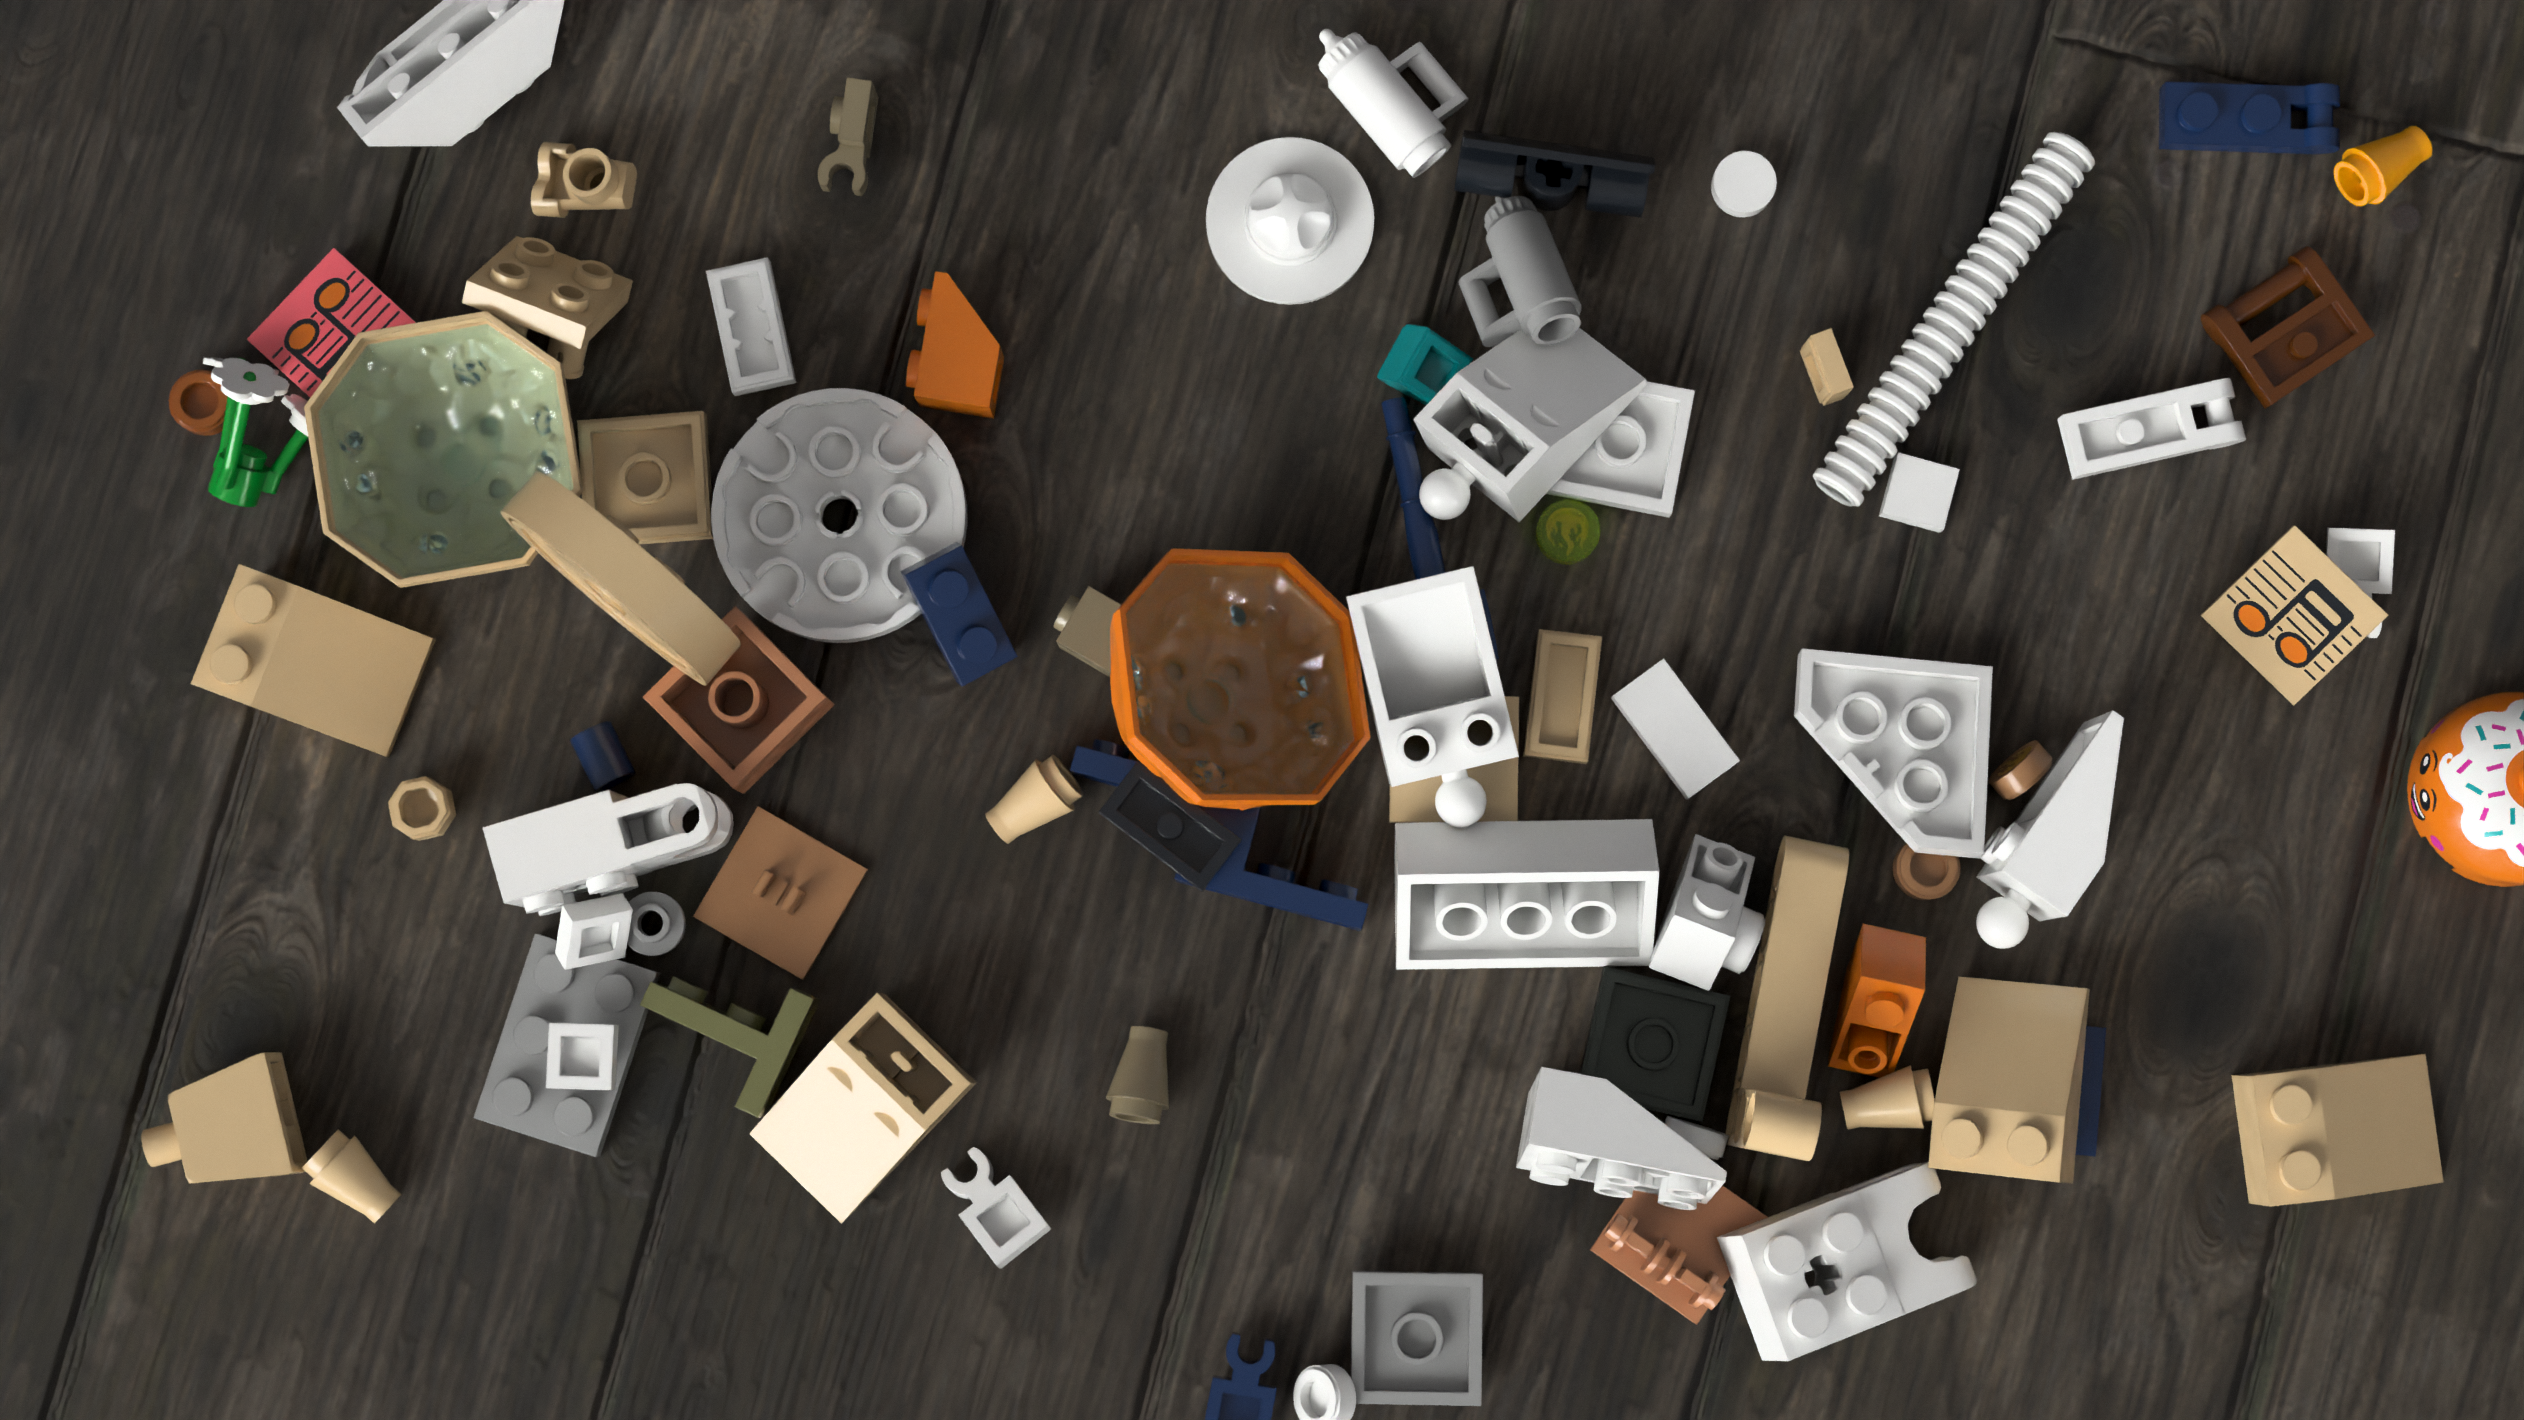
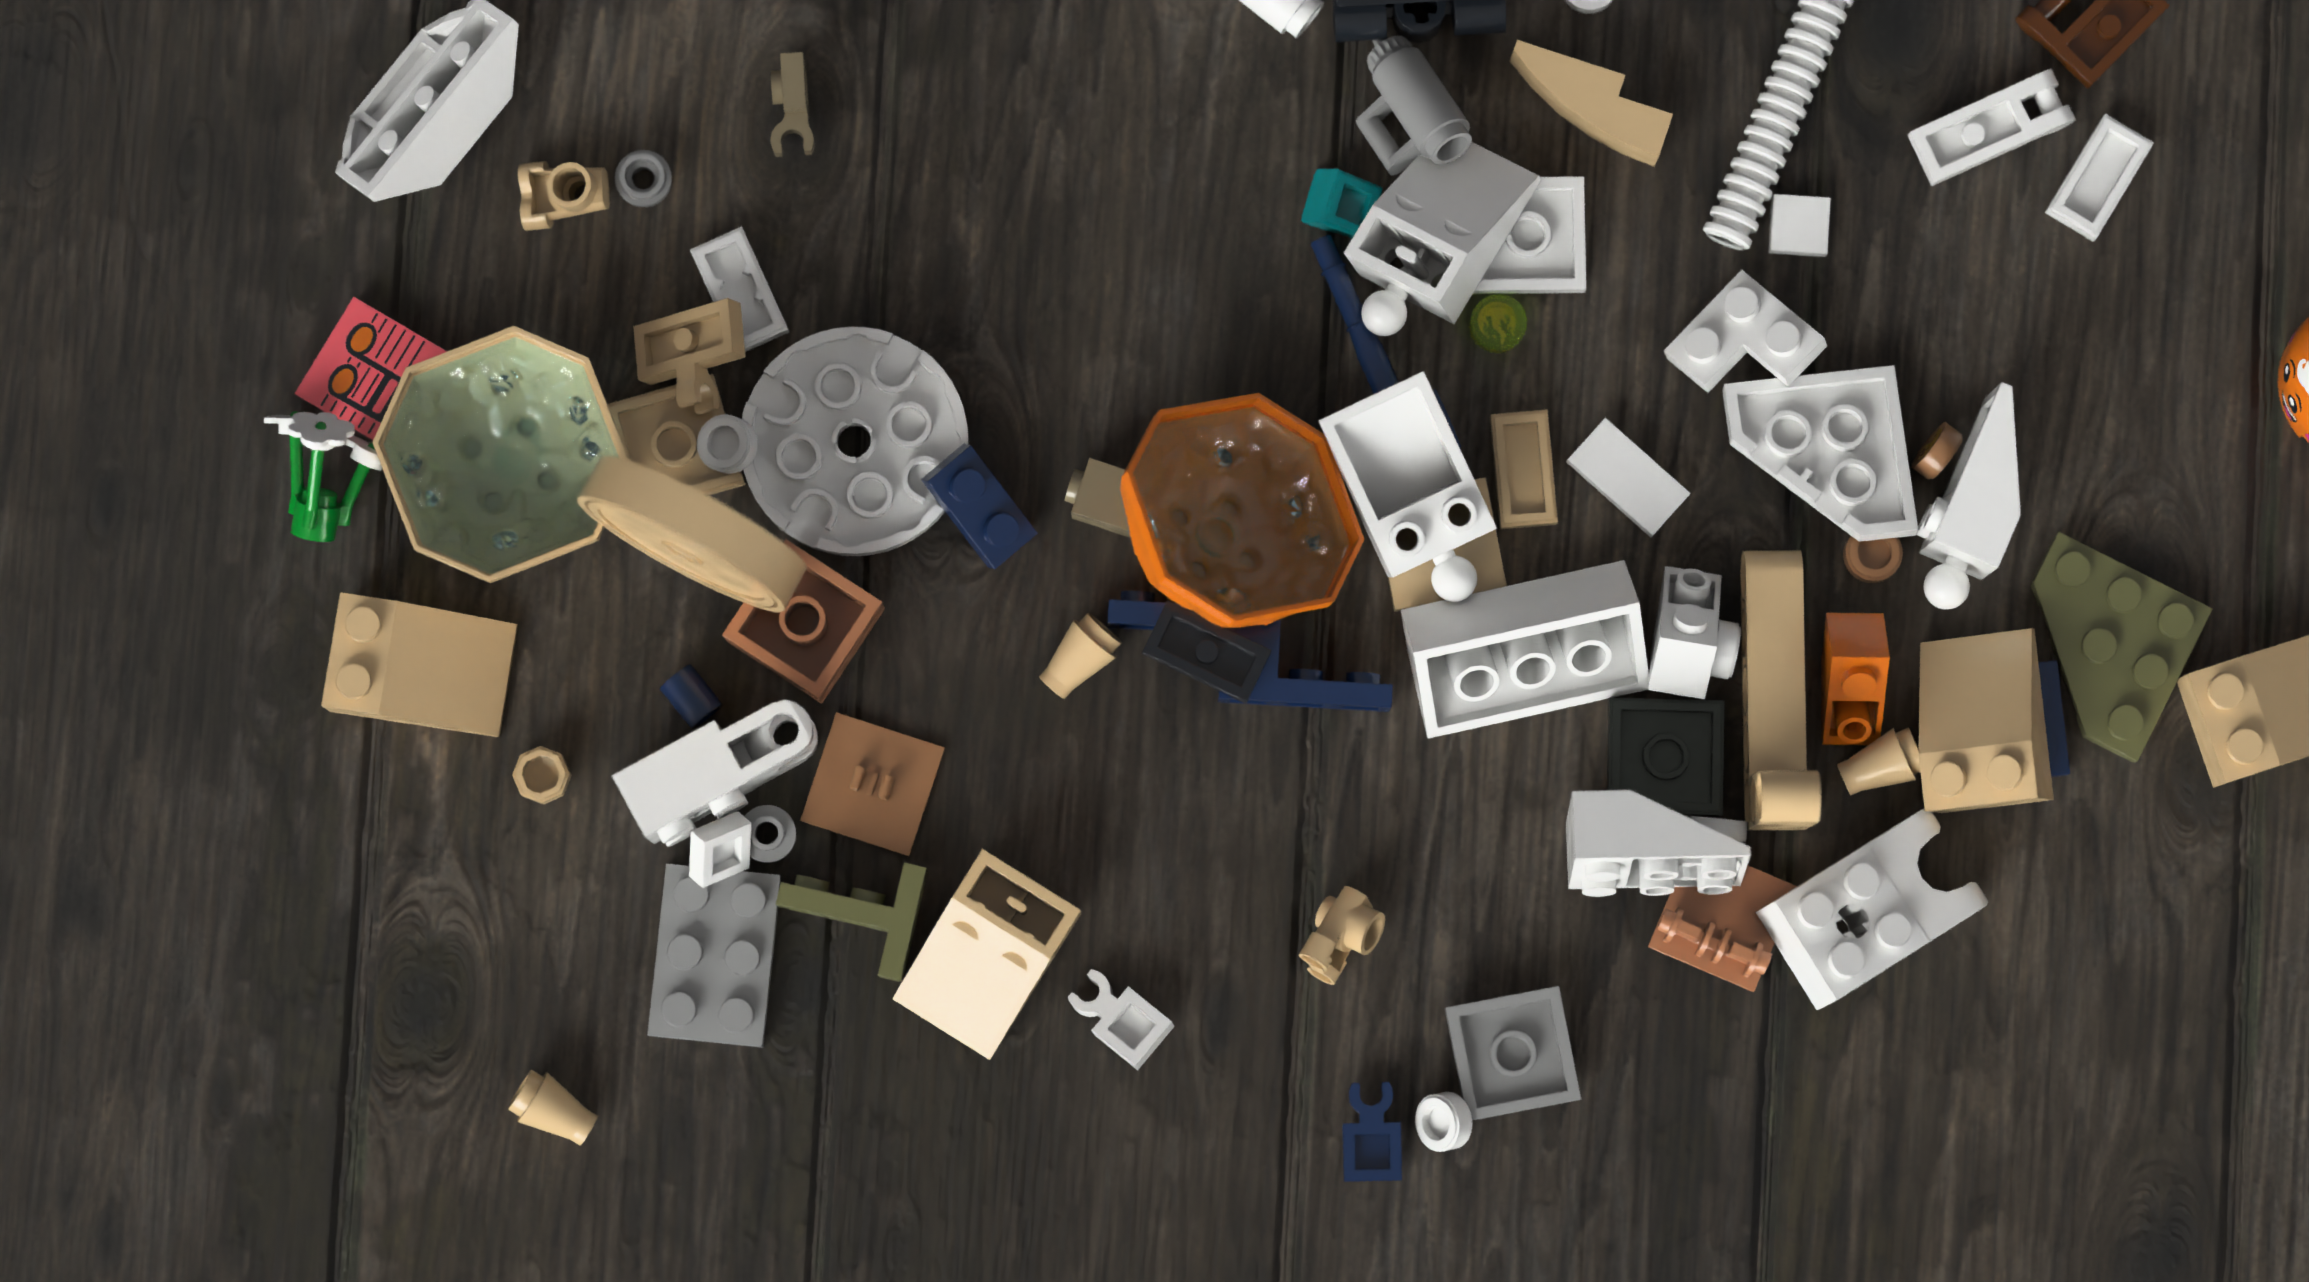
camera: 15 degrees left, 0 degrees up
tan torso [141,1052,308,1183] -> none
dark orange tile [169,370,228,436] -> none
tan plate [462,236,633,379] -> none
white plate [546,1023,619,1090] -> none
orange slope [906,271,1004,419] -> none
dark tan cone [1106,1026,1169,1124] -> none
white hat [1206,137,1374,305] -> none
tan tile [1800,328,1854,406] -> none
tan tile [2201,525,2388,706] -> none
white plate [2326,527,2395,638] -> none
none -> light grey plate [615,150,672,207]
none -> tan plate [633,298,746,415]
none -> white tile [697,414,758,474]
none -> tan plate [1299,886,1385,985]
none -> tan slope [1510,40,1673,167]
none -> white plate [1664,270,1827,393]
none -> olive plate [2030,532,2213,763]
none -> white tile [2045,114,2154,242]

